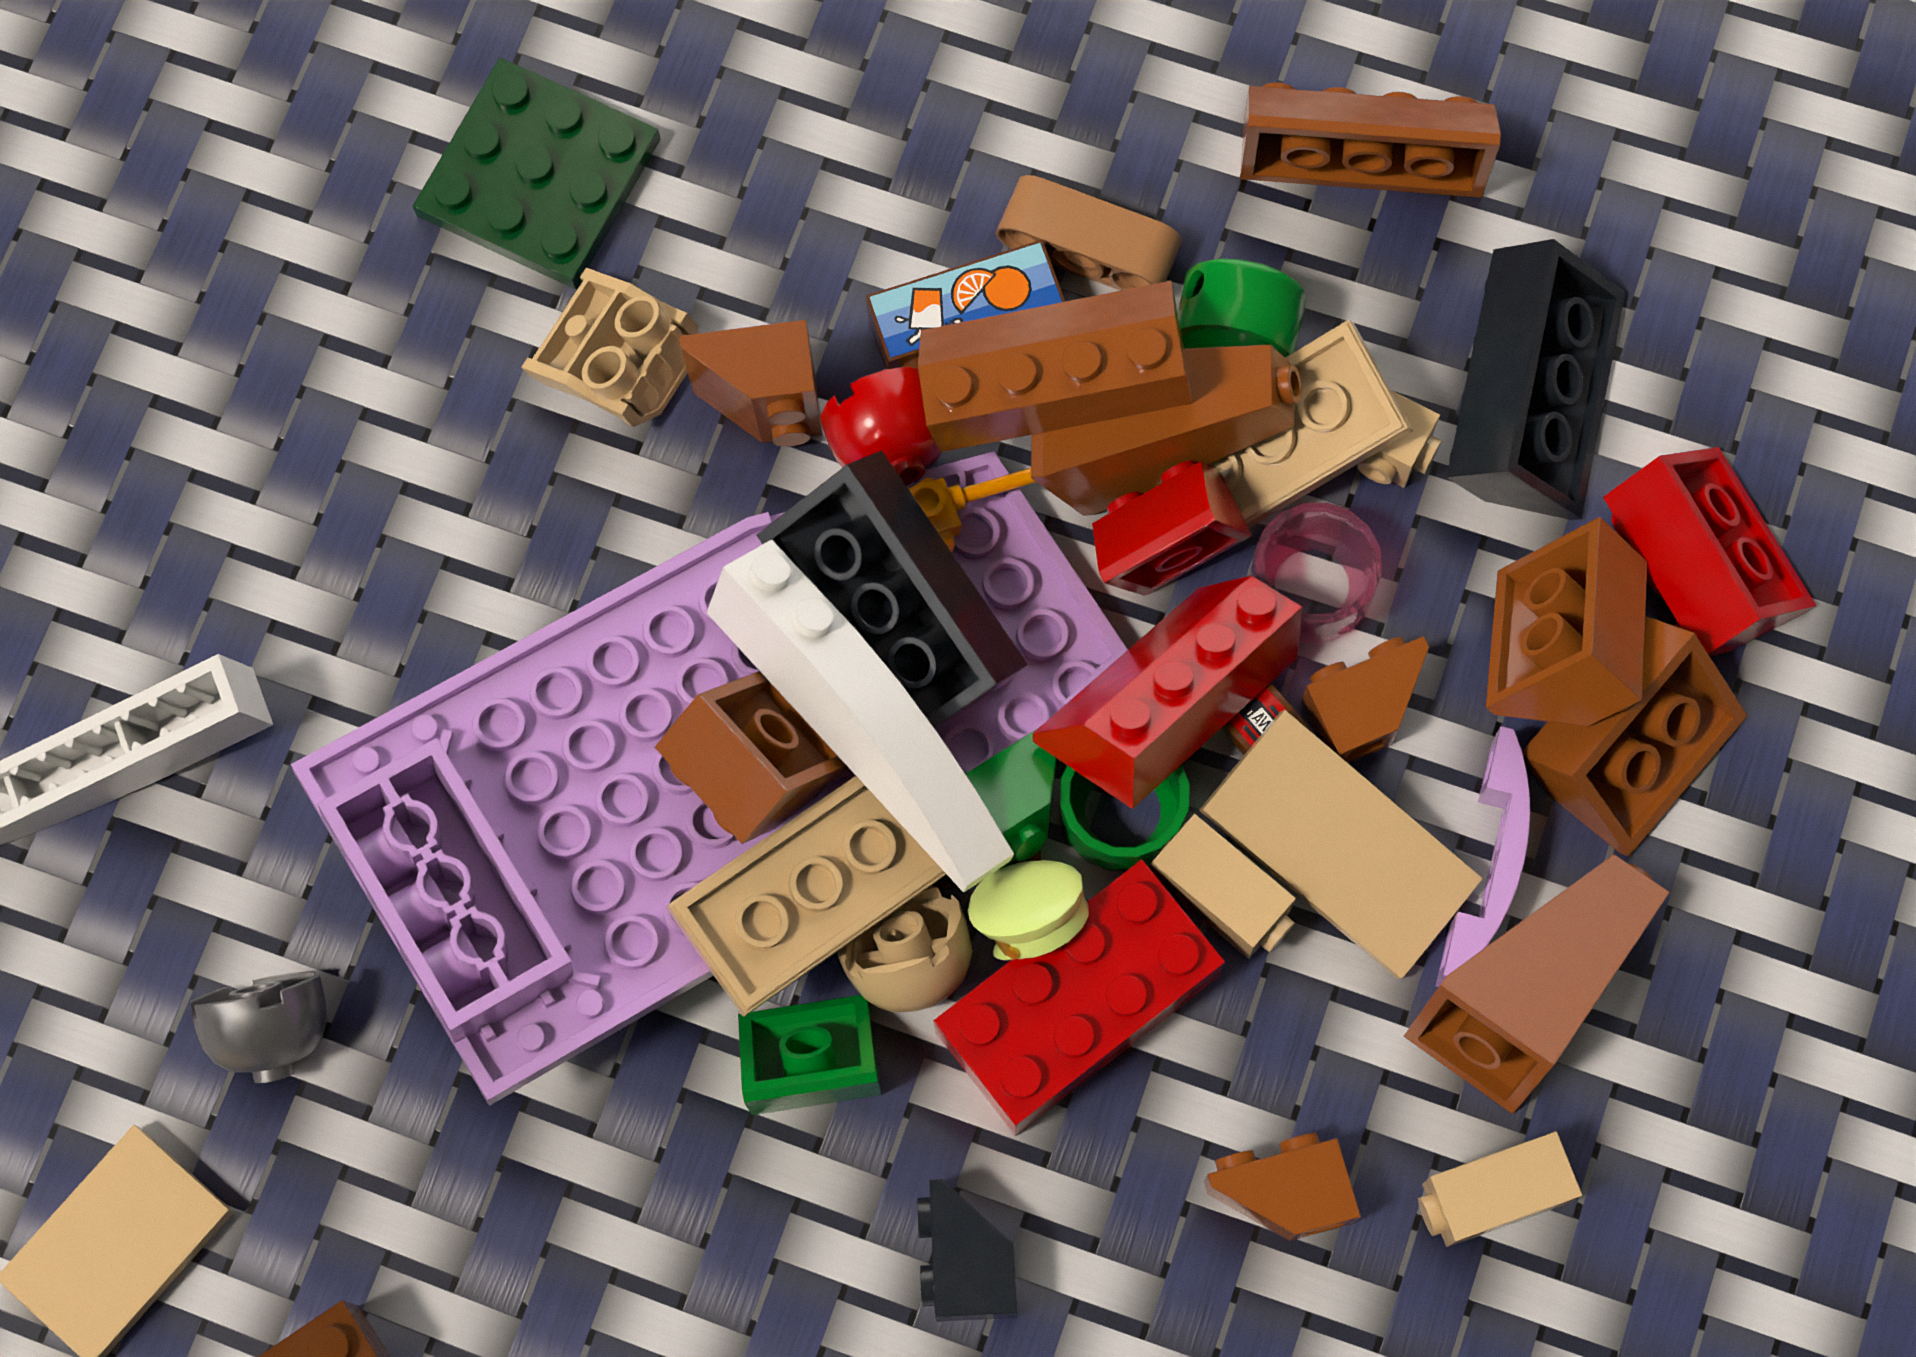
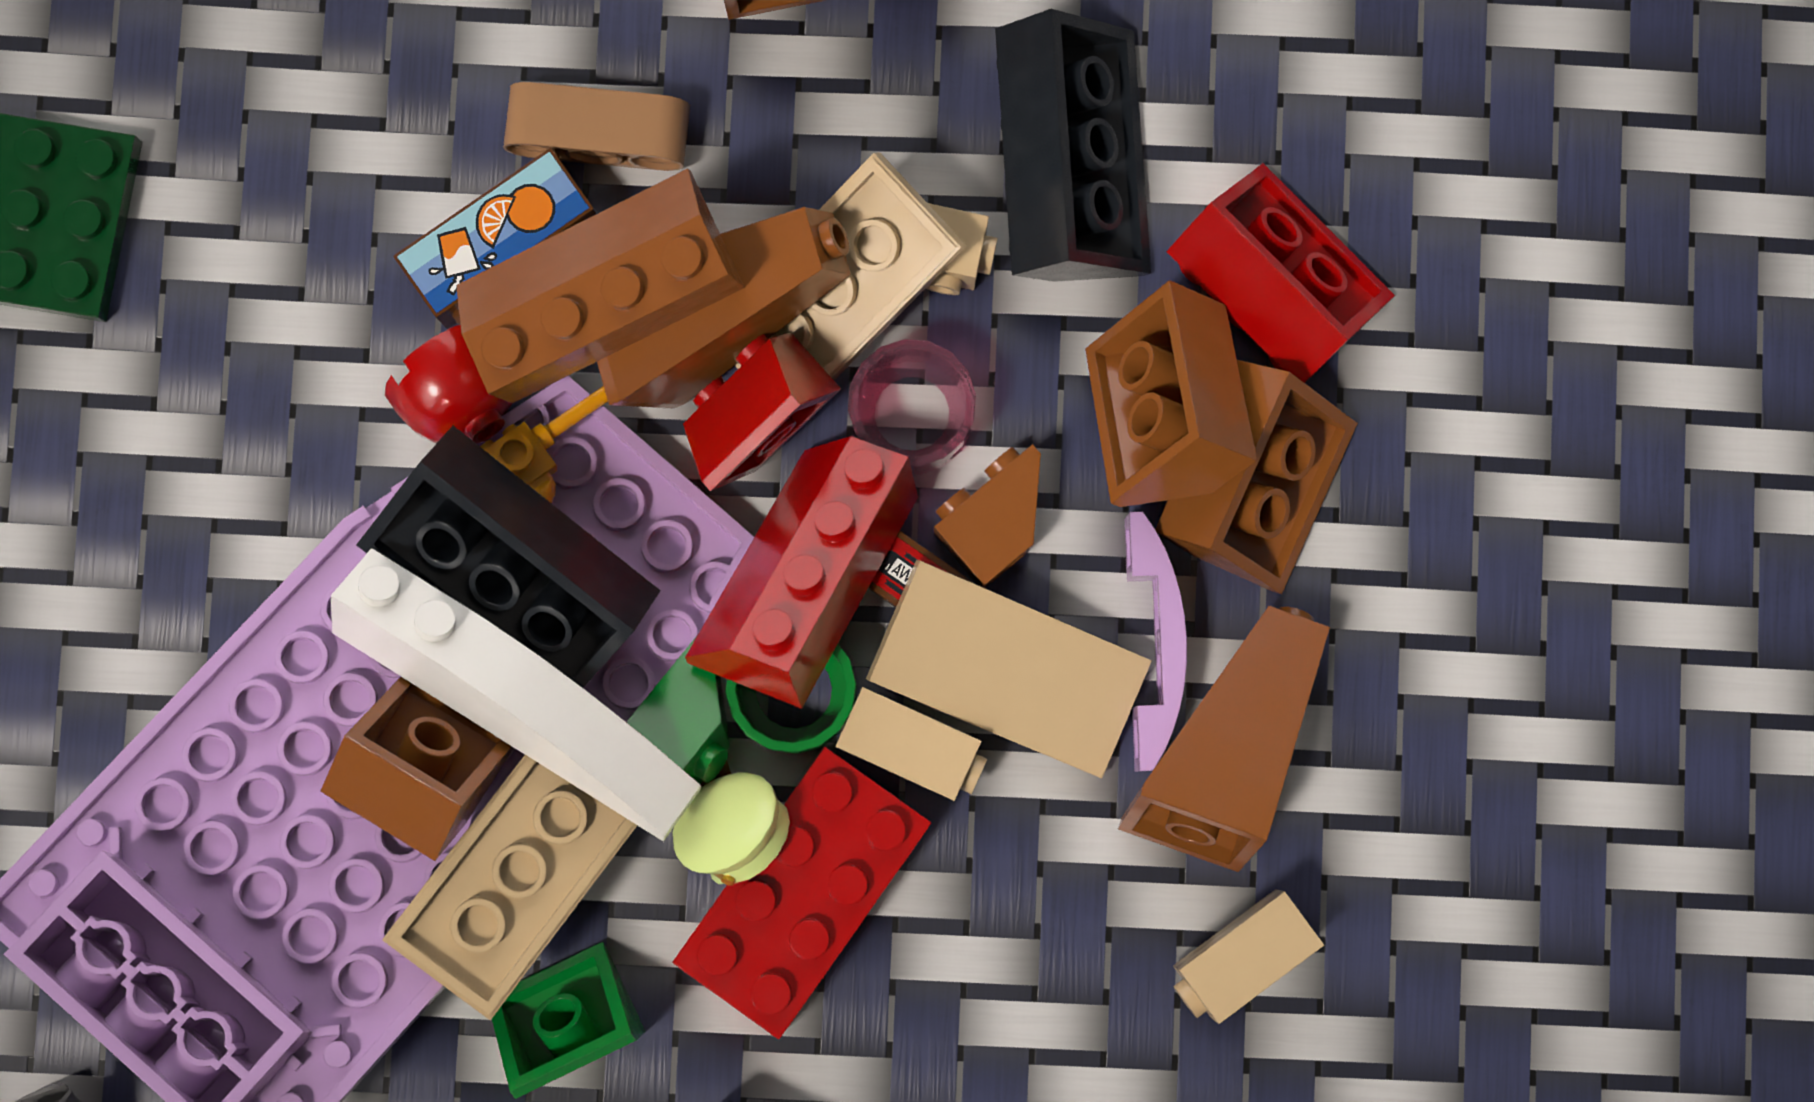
camera: 20 degrees left, 10 degrees up
tan slope [521,268,698,427] -> none
dark orange slope [679,320,823,447] -> none
tan cylinder [838,886,972,1013] -> none
green piece [1177,258,1307,358] -> none
dark orange slope [1204,1132,1361,1241] -> none

